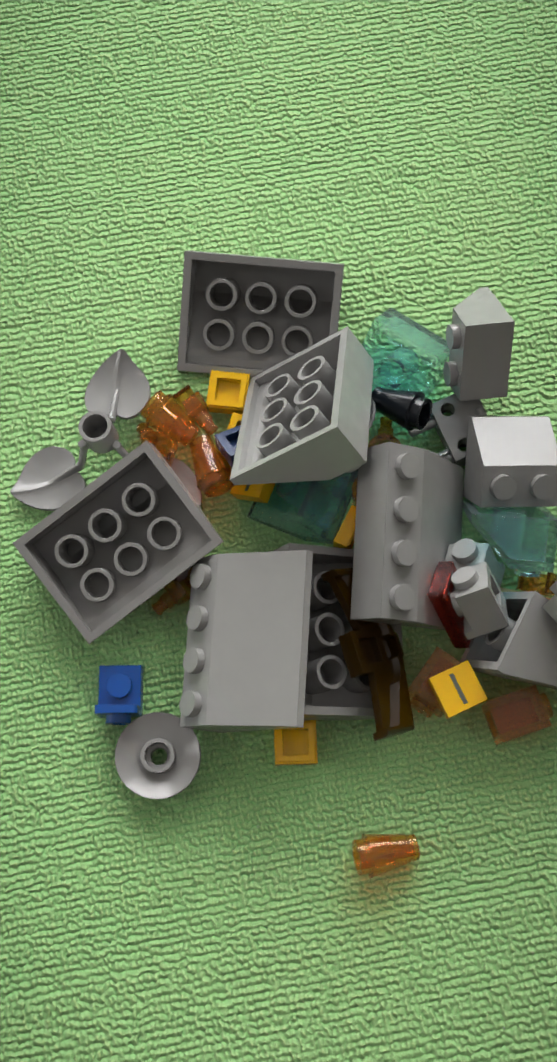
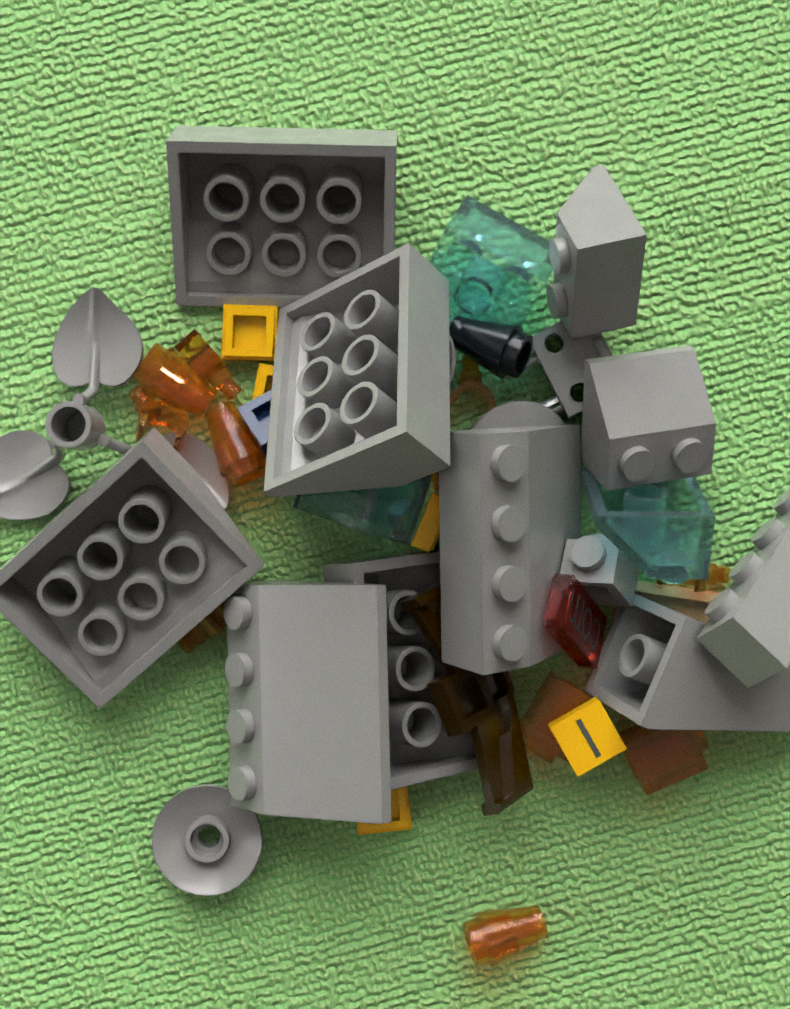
camera: 15 degrees left, 15 degrees up
blue bracket [94,665,143,725] -> none
light grey brick [450,562,509,640] -> none

